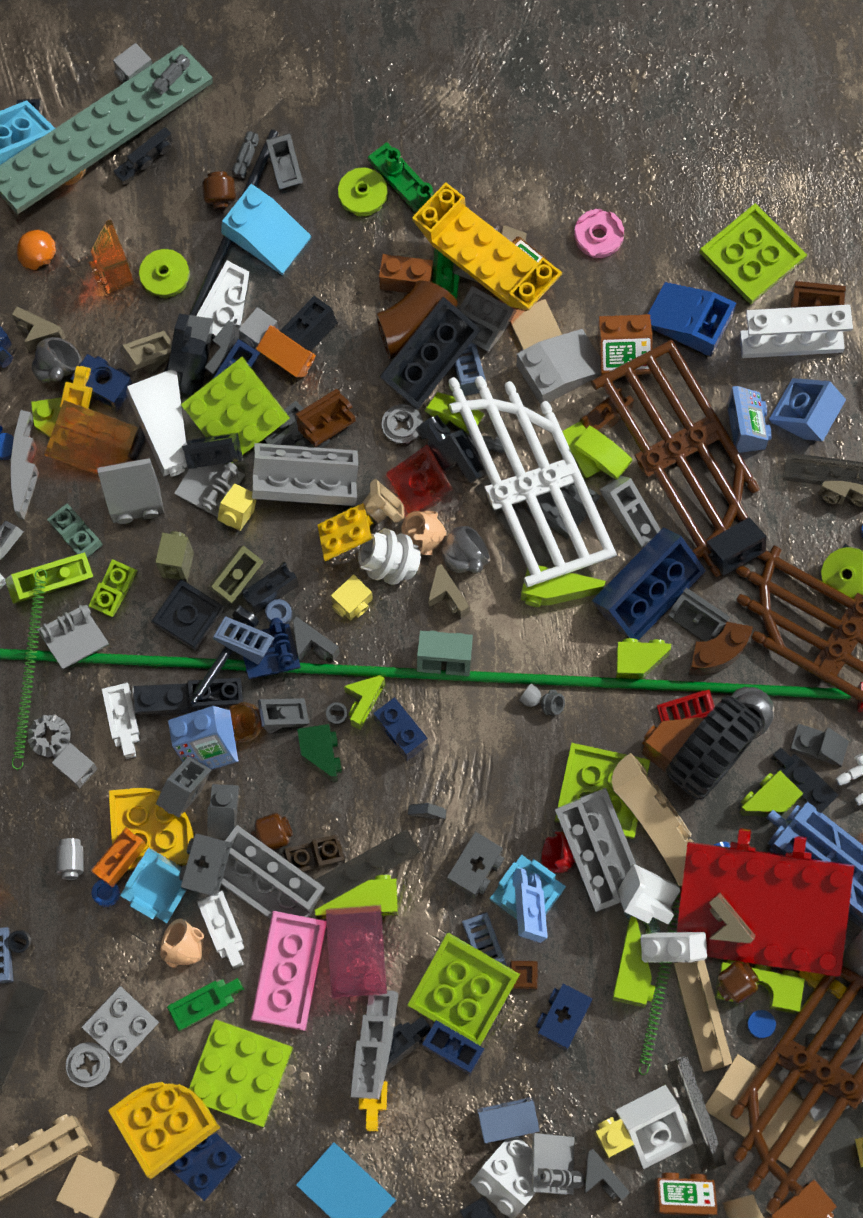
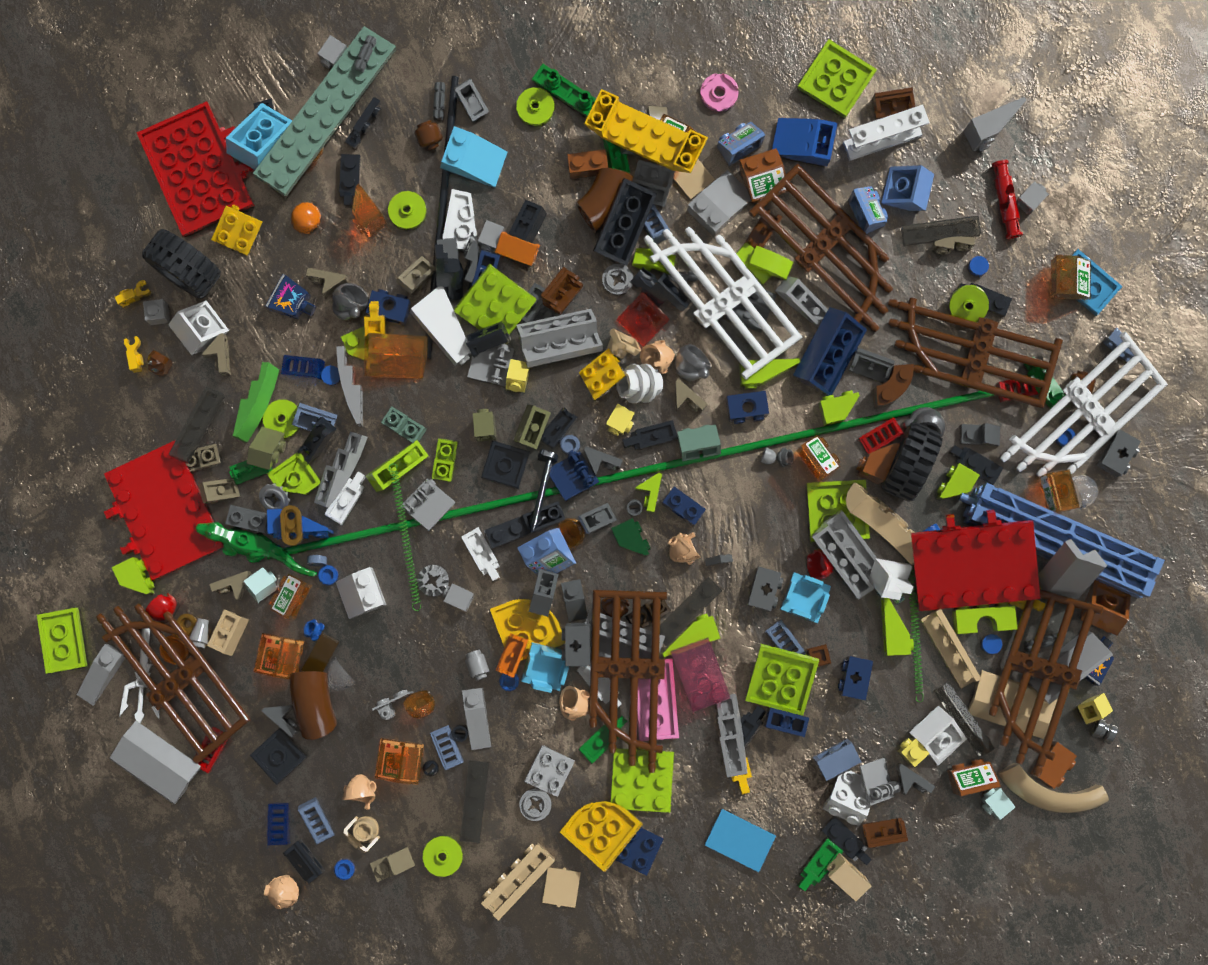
camera: 20 degrees left, 10 degrees up
light grey slope [97,458,164,524] -> none
sand blue slope [212,616,274,665] -> none
light blue hinge [512,868,547,943] -> none
white brick [641,932,707,963] -> none
black hinge [706,517,767,576] -> none
dark tan slope [709,893,755,943] -> none
reddish brown head [717,961,760,1004] -> none
none -> black hinge [339,154,361,208]
none -> light grey slope [462,688,491,750]
none -> reddish brown piece [589,590,667,773]
none -> black hinge [622,420,678,450]
none -> light nougat helmet [668,532,701,565]
none -> medium blue slope [717,122,765,166]
none -> dark blue brick [726,391,769,424]
none -> slope [796,435,841,482]

